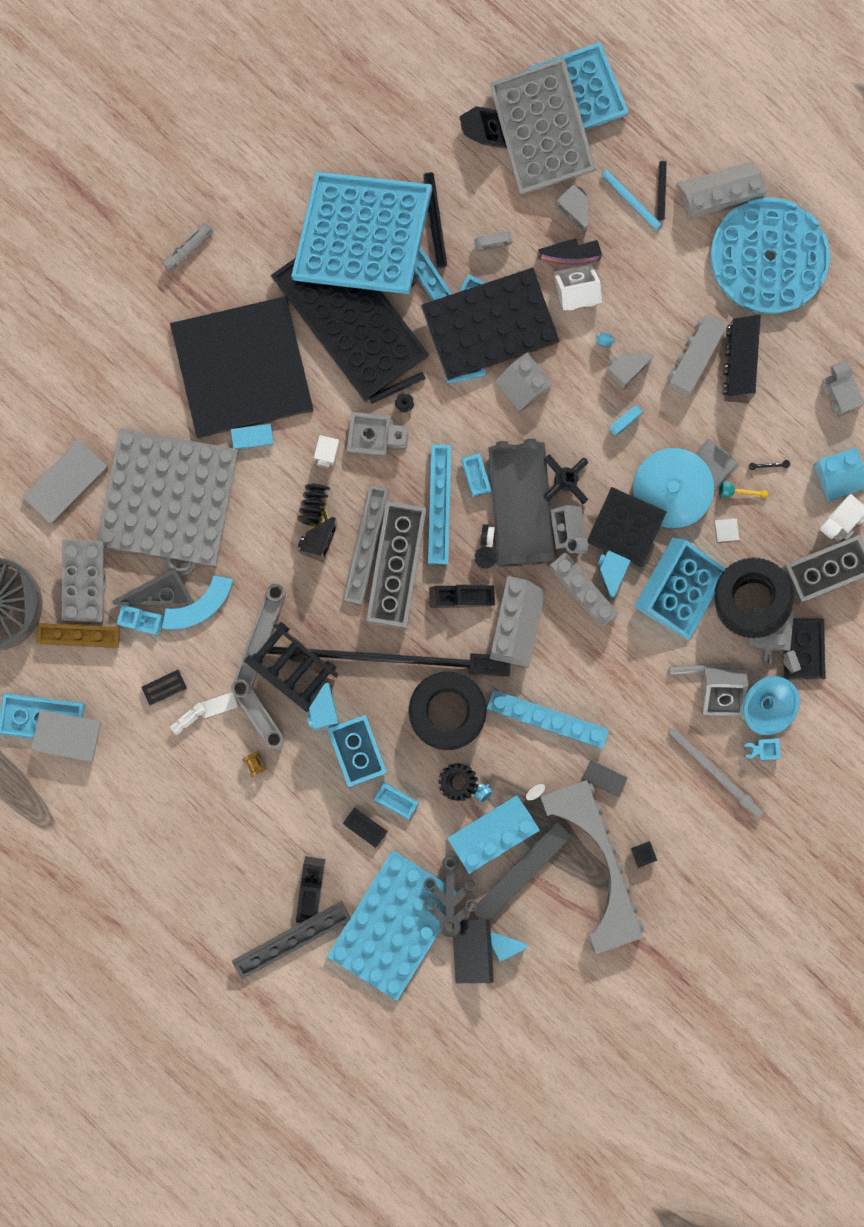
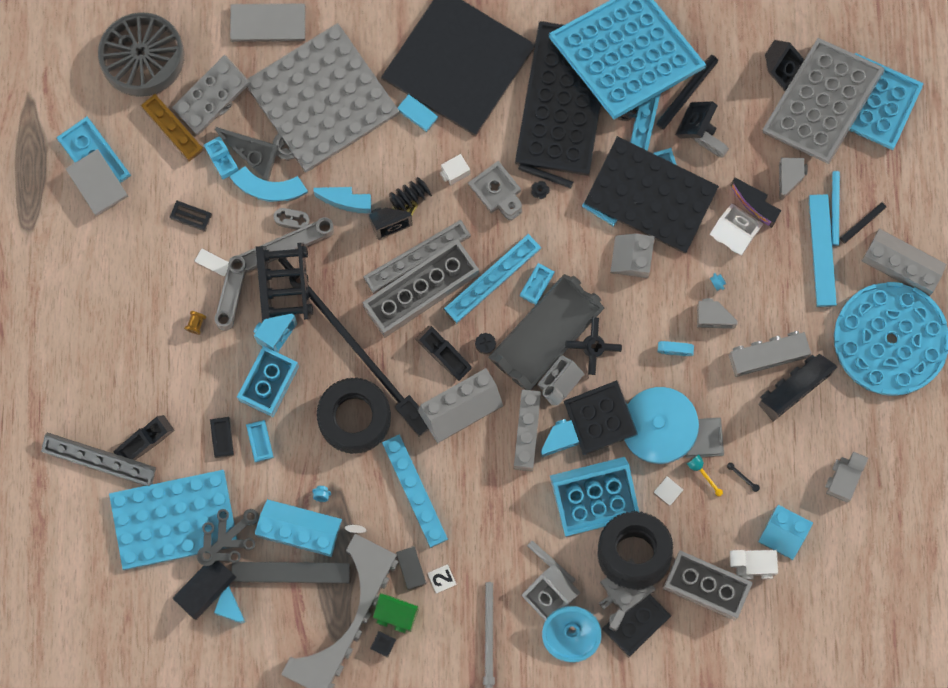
camera: 50 degrees right, 5 degrees down
white axle [170,703,206,735] -> none
black tyre [438,763,478,801] -> none
piece [480,524,495,548] -> none
medium azure plate [743,738,781,761] -> none
none -> light grey beam [274,208,310,230]
none -> medium azure slope [314,187,371,214]
none -> green slope [373,593,419,634]
none -> white sticker [428,564,457,593]
none -> black tile [675,101,718,138]
none -> medium azure tile [808,194,837,307]

